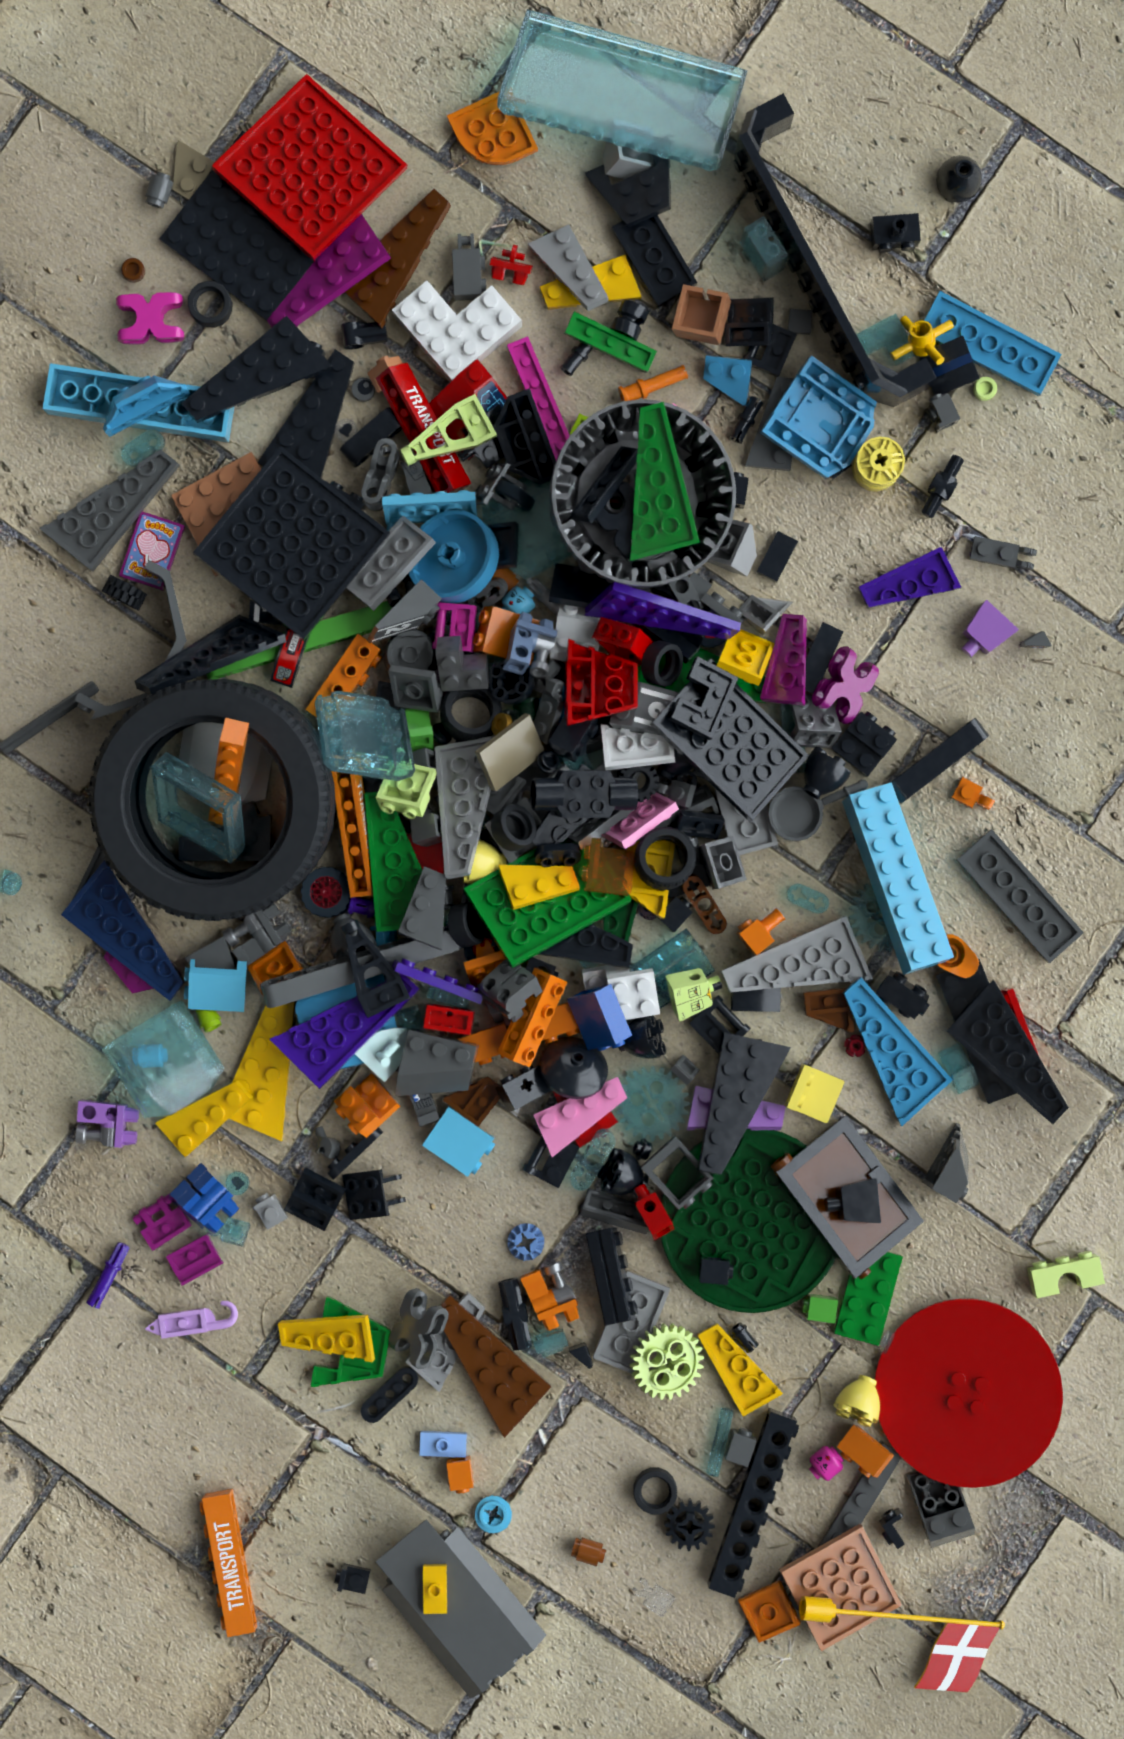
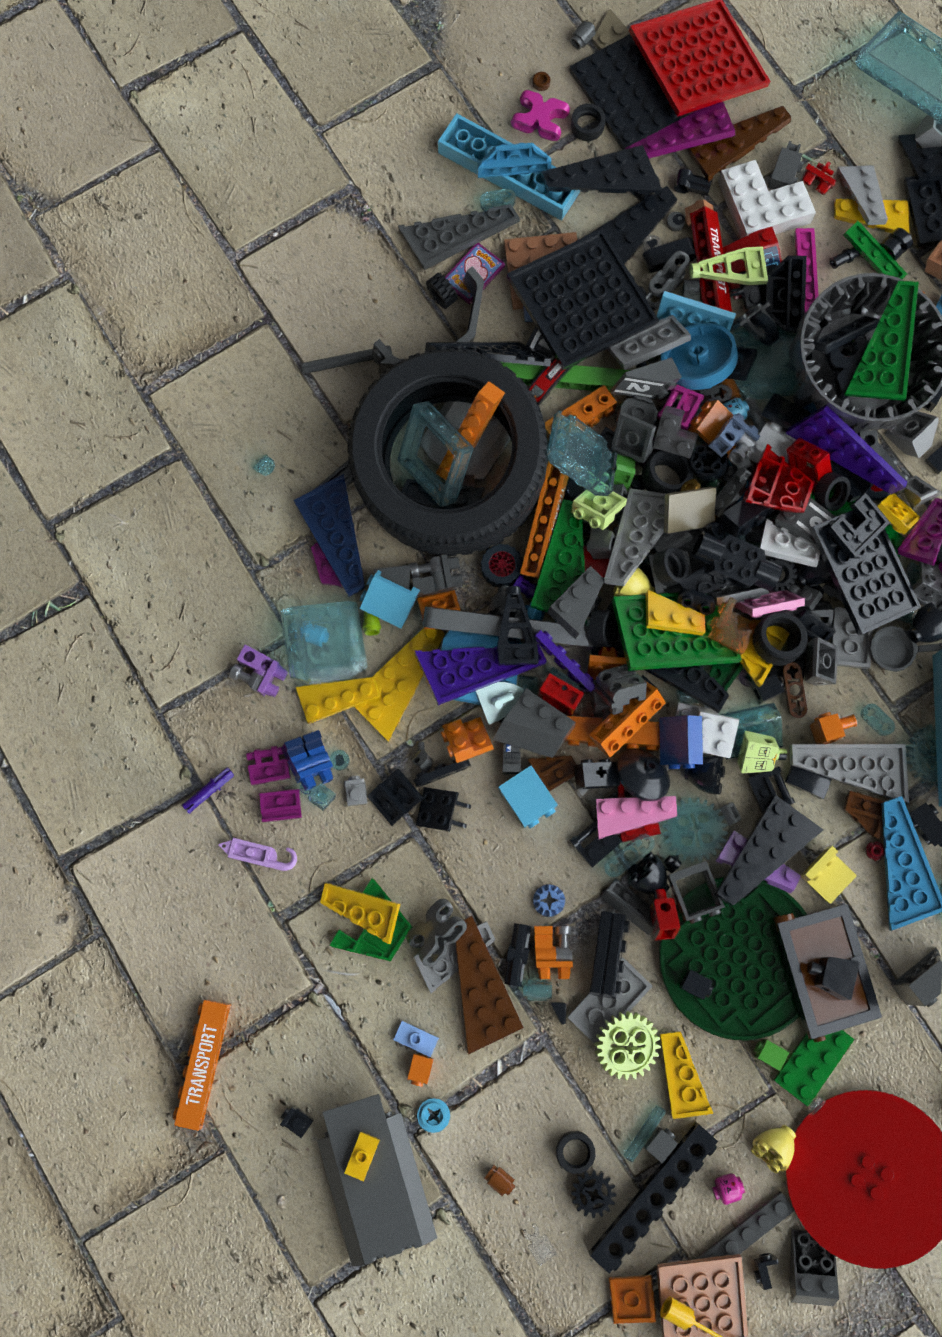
camera: 25 degrees right, 10 degrees down
black plate [361,1366,419,1423] -> none
orange plate [447,87,538,165] -> none
black pin [730,1322,759,1353] -> none
orange piece [837,1425,894,1478] -> none

